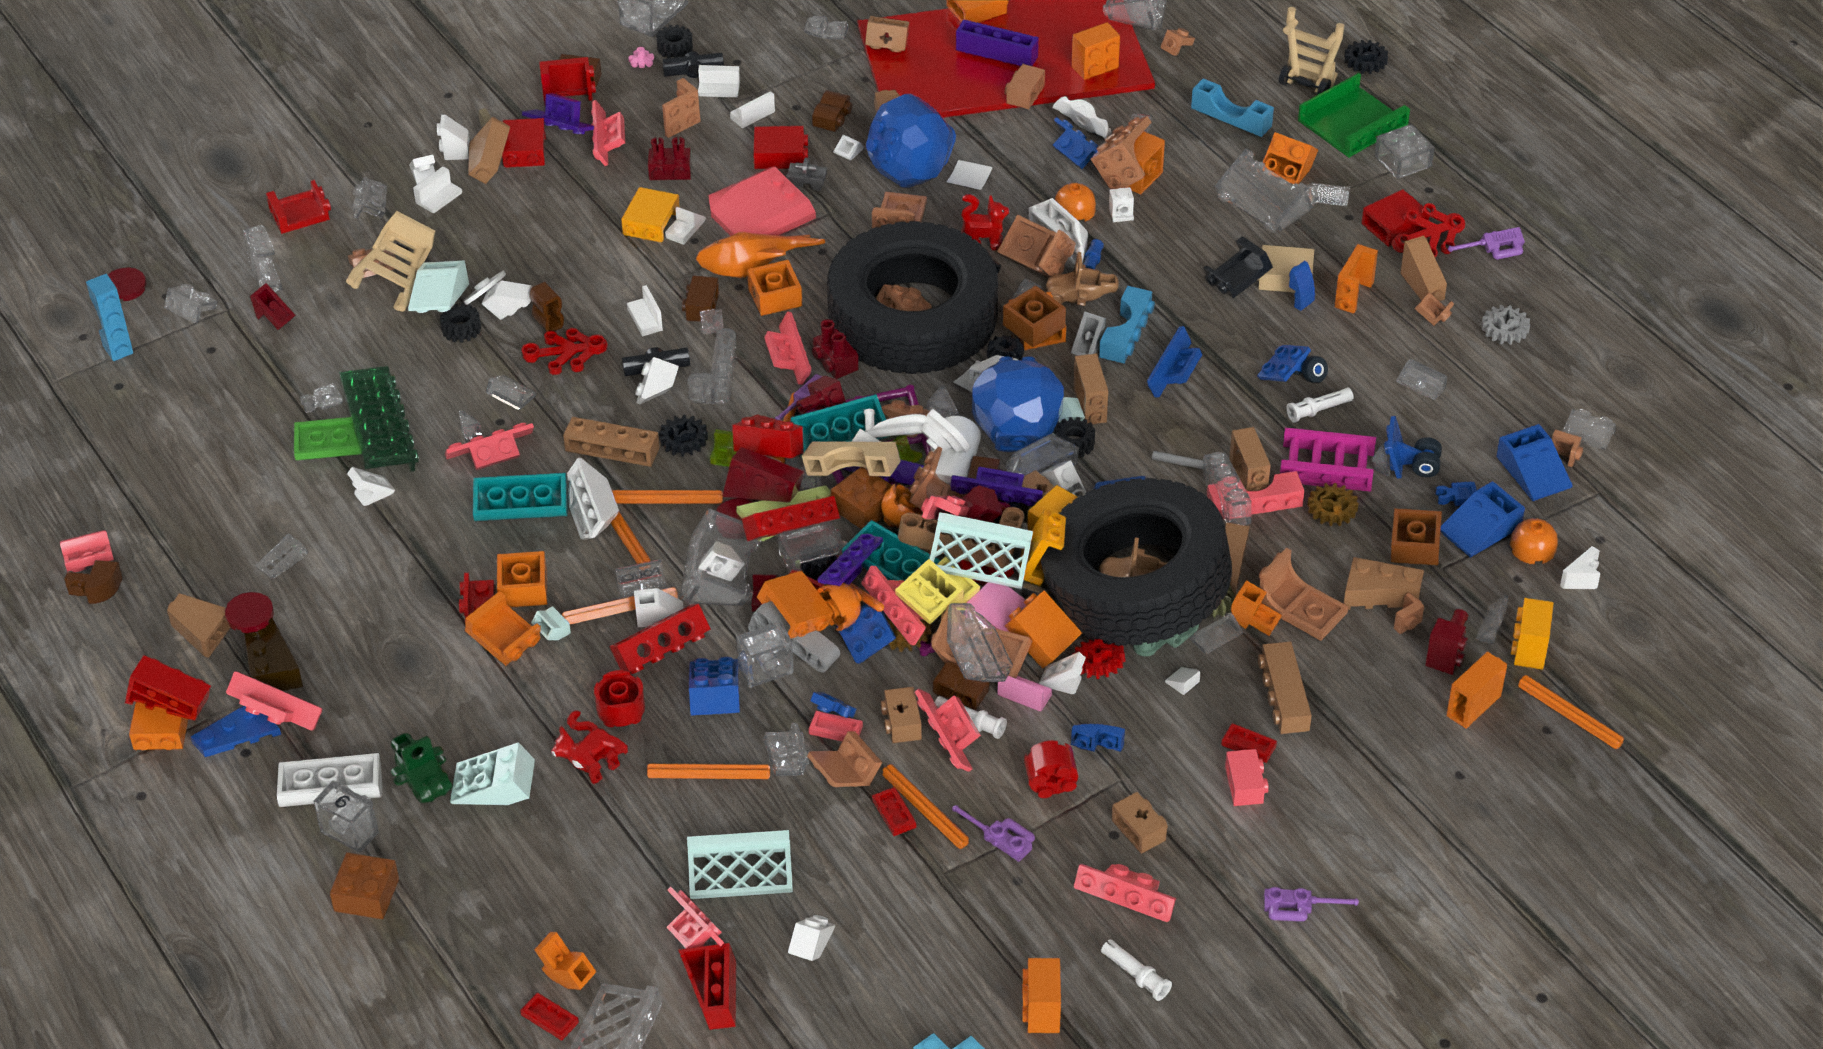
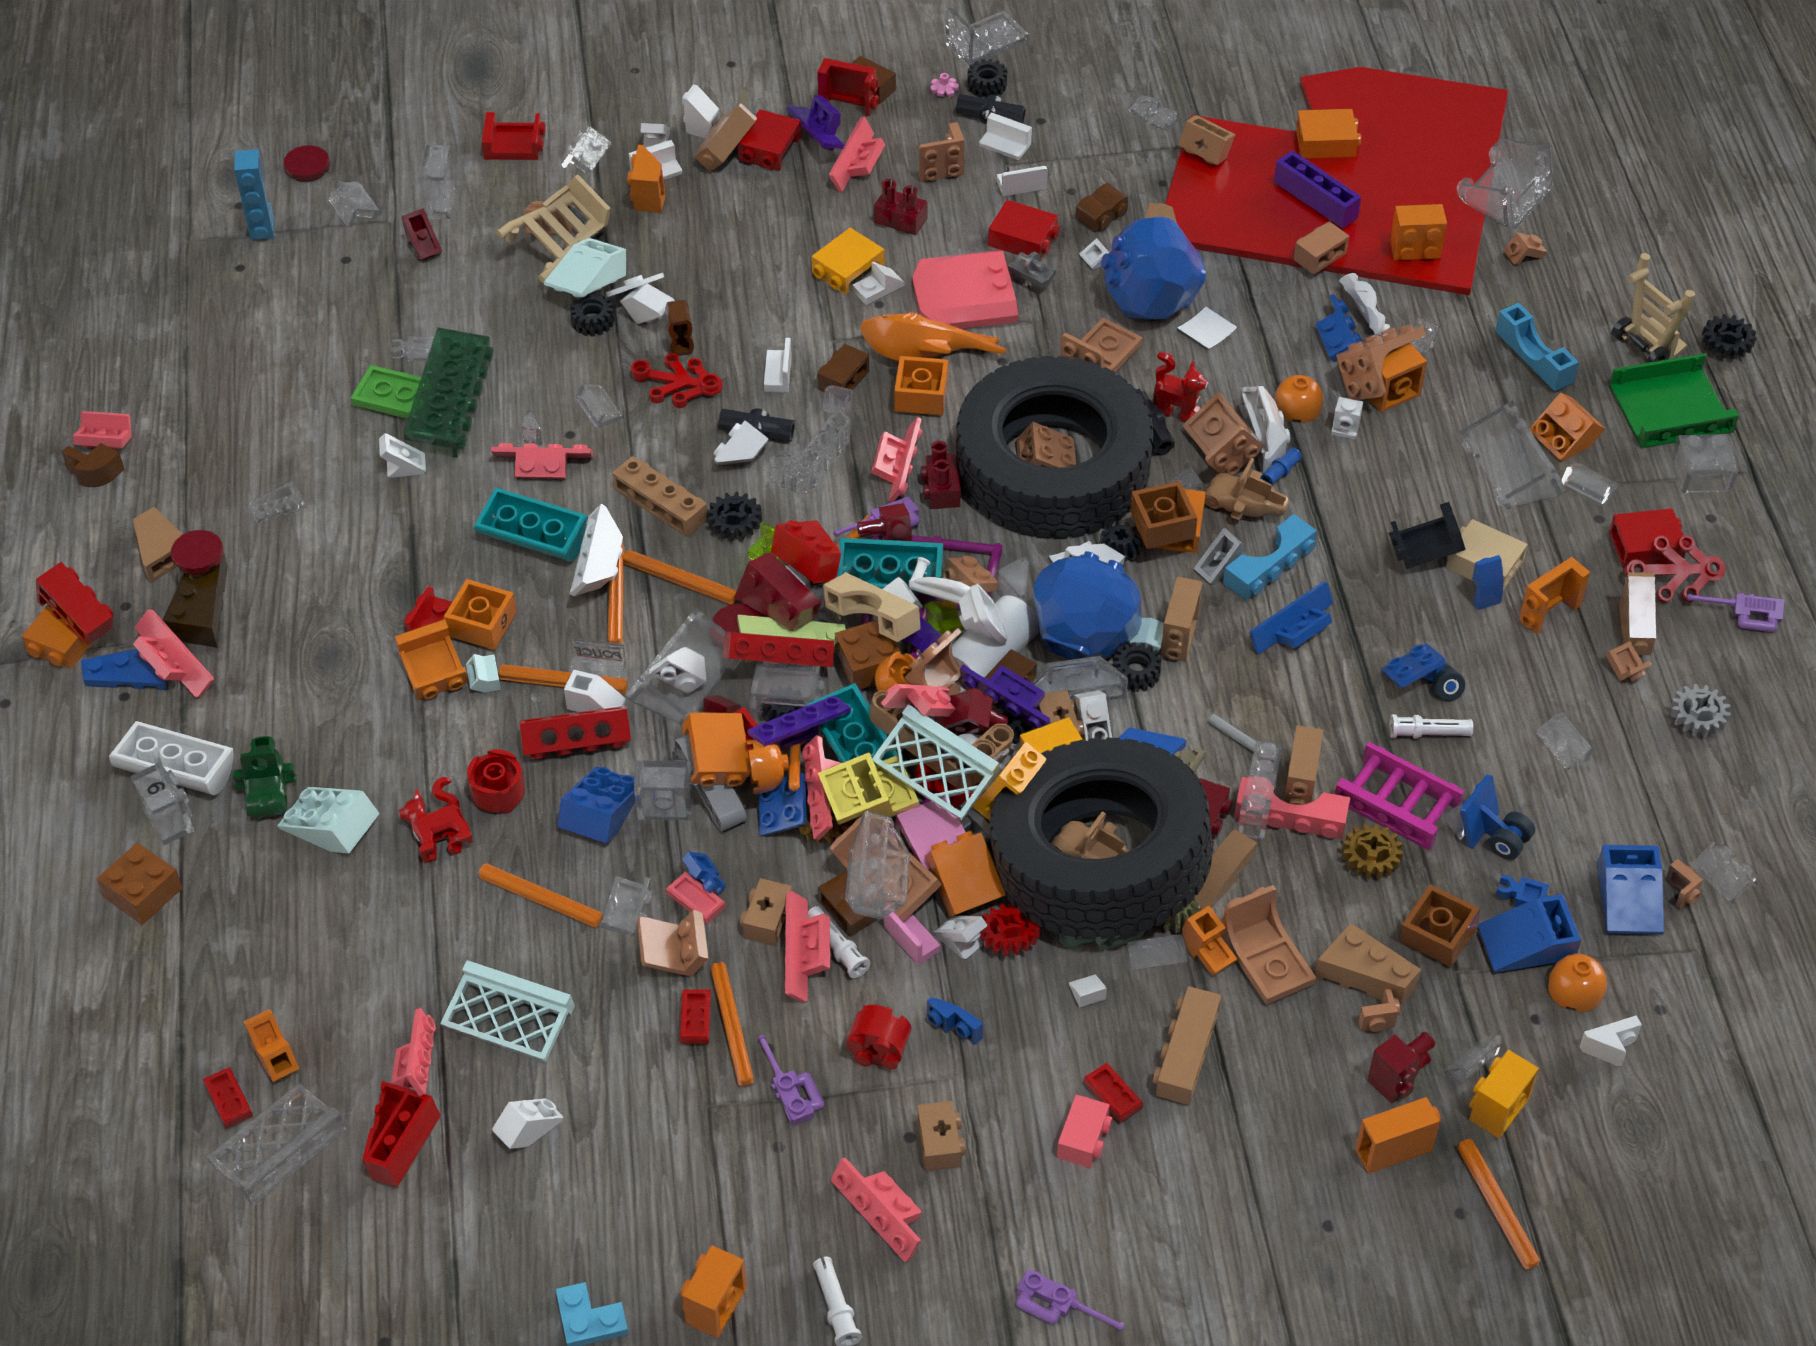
camera: 25 degrees right, 5 degrees up
none -> orange slope [627,145,666,213]

